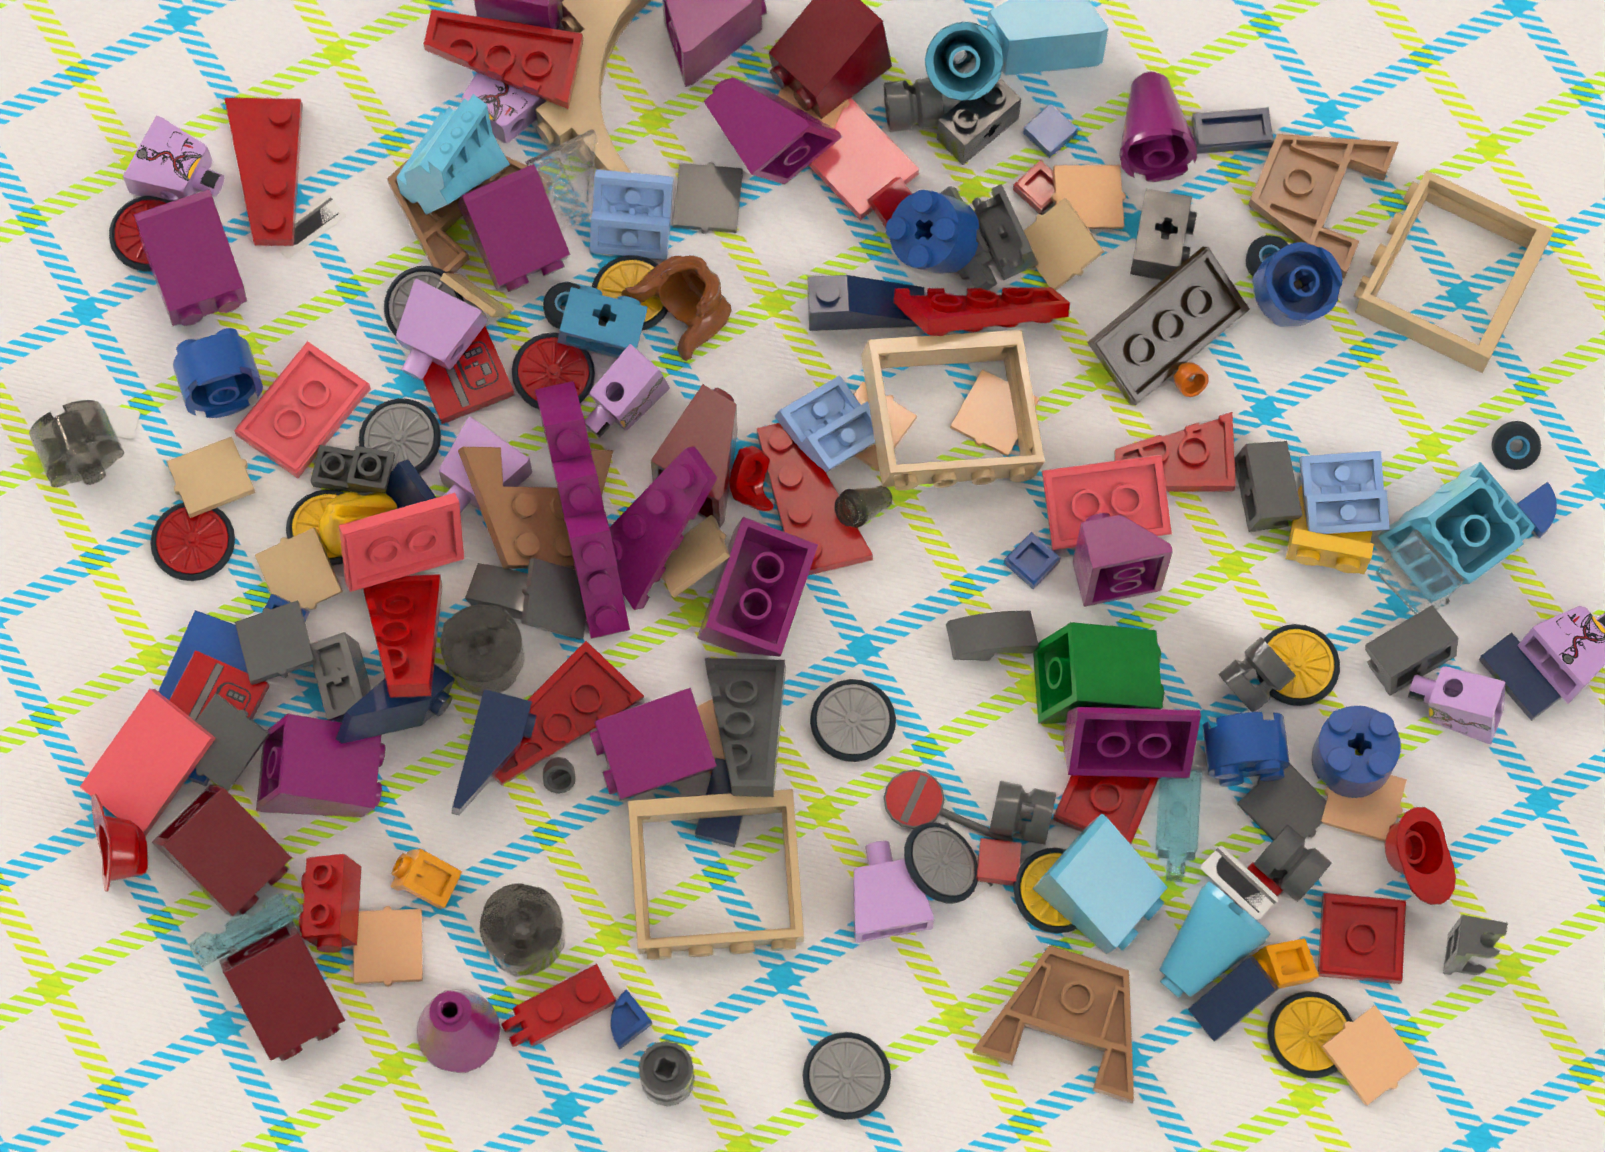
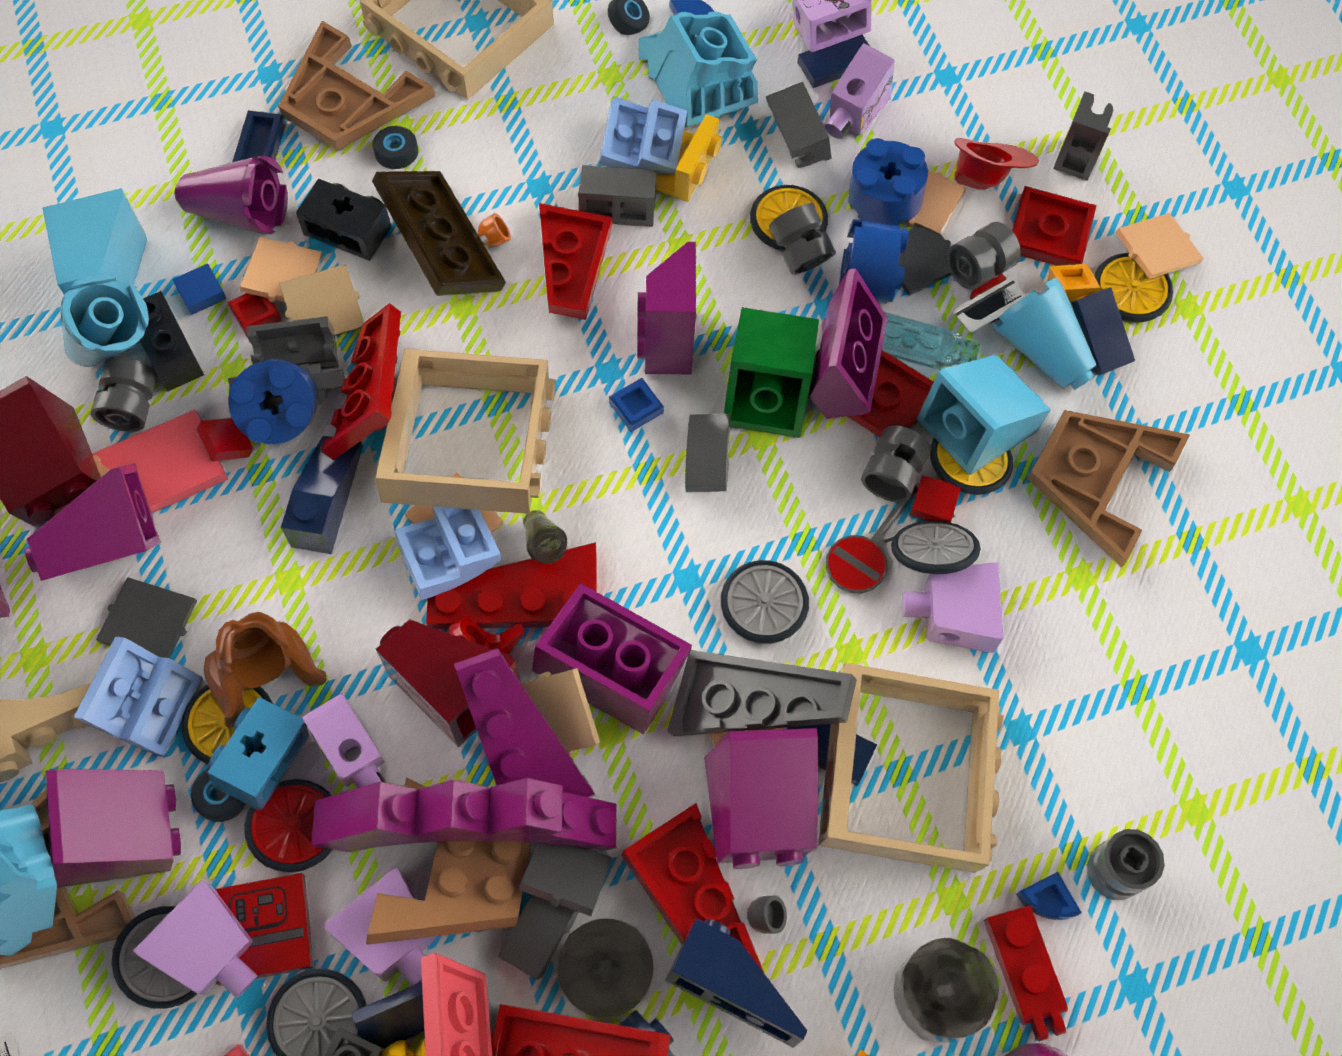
camera: 80 degrees left, 5 degrees down
tan piece [439,273,511,317] -> none
clear wing [525,129,598,232] -> none
light grey wheel [802,1032,891,1120] -> none
light nougat piece [950,370,1040,457] -> none
coral tile [1042,455,1172,550] -> none
blue brick [1252,242,1343,327] -> none
clear piece [1376,529,1465,615] -> none

